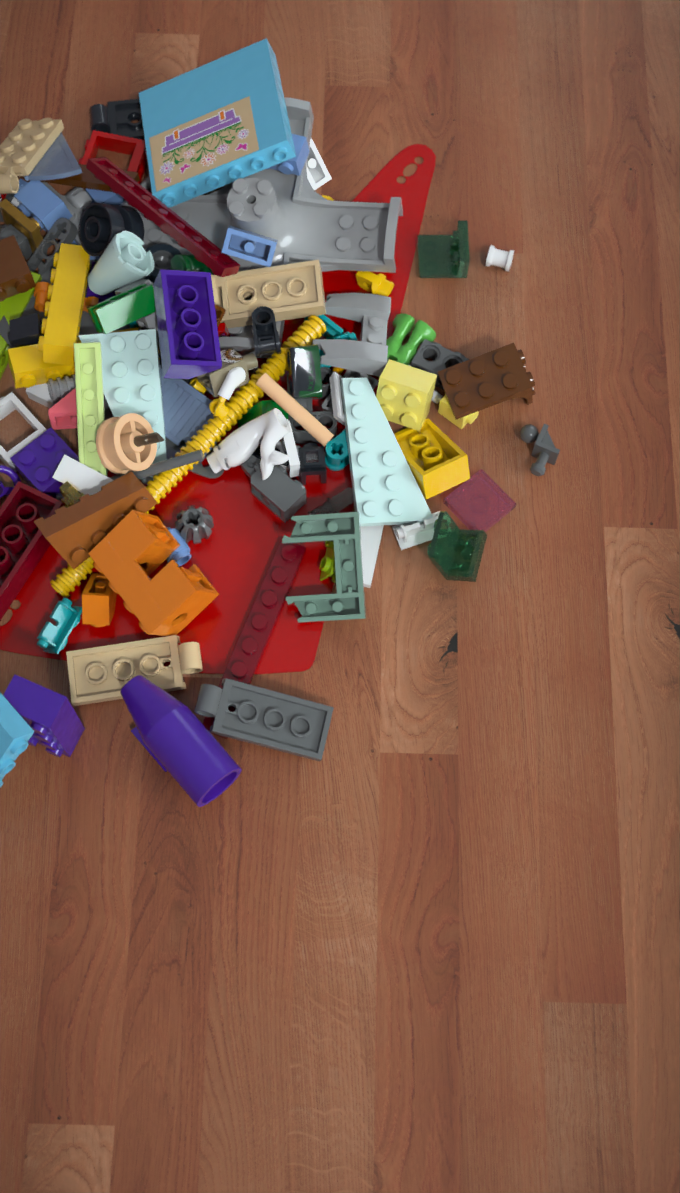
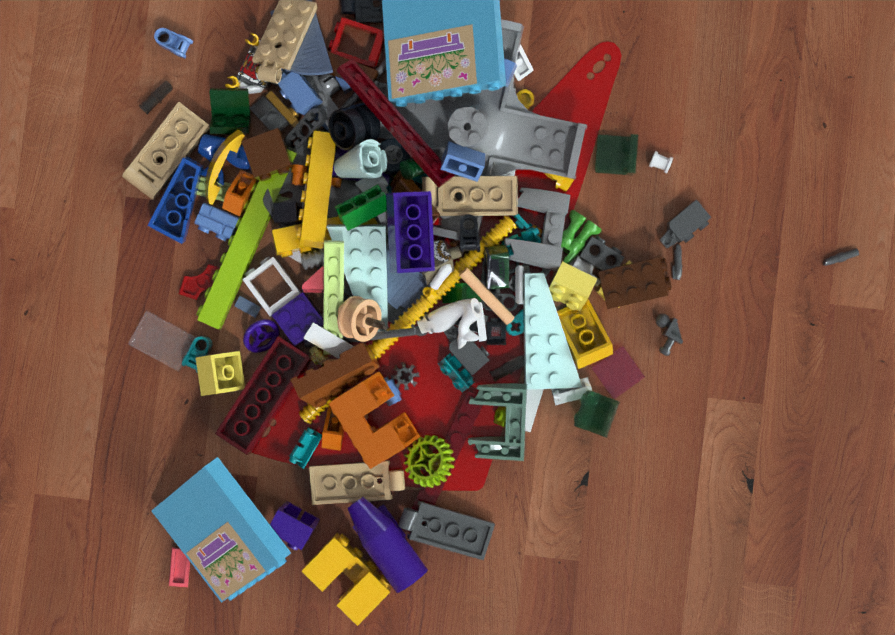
camera: 10 degrees right, 20 degrees up
none -> yellow piece [302,533,392,626]
none -> lime gear [404,435,455,488]
none -> teal hinge [438,353,475,392]
none -> dark grey hinge [659,200,711,249]
none -> dark grey piece [672,243,683,280]

